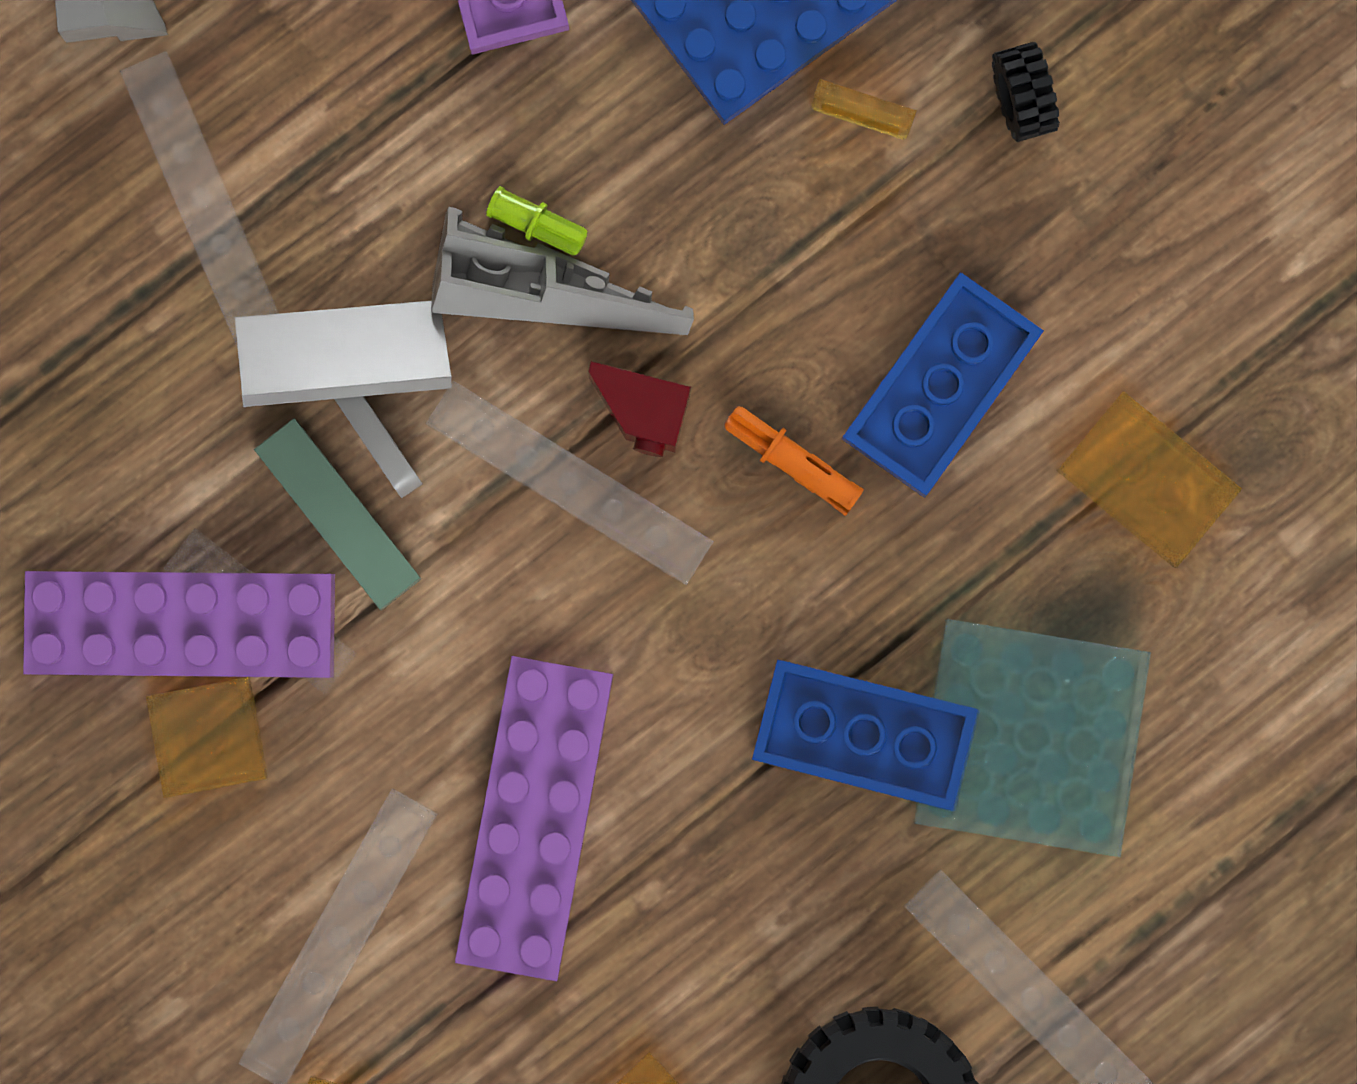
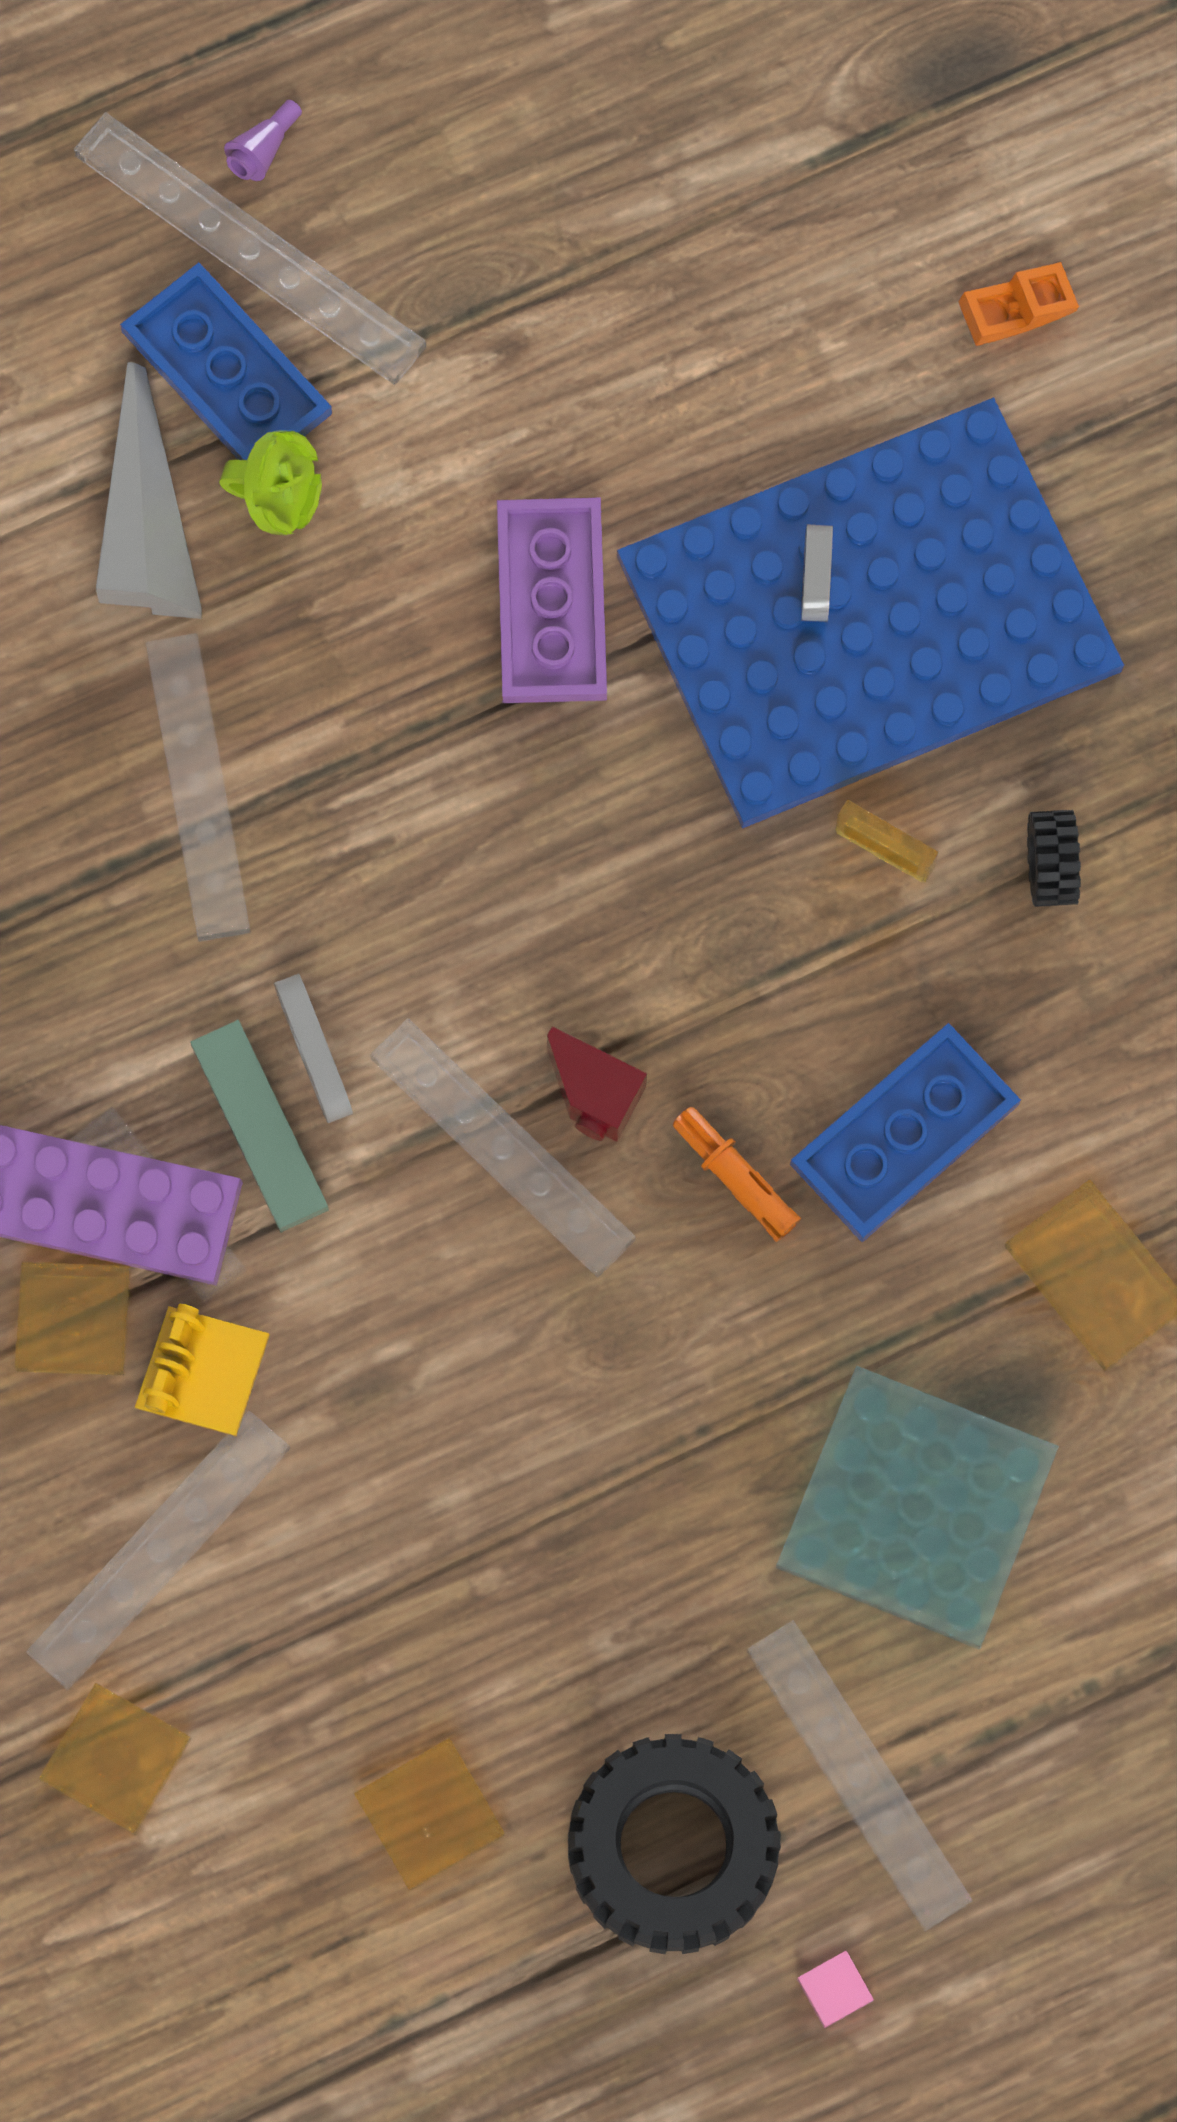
camera: 15 degrees right, 10 degrees down
tile [235,301,452,407] -> none
light grey wedge [431,207,694,335] -> none
medium lavender plate [455,656,613,981] -> none
lime axle [486,186,588,255] -> none
blue plate [752,659,980,812] -> none
none -> yellow hinge [135,1303,270,1436]

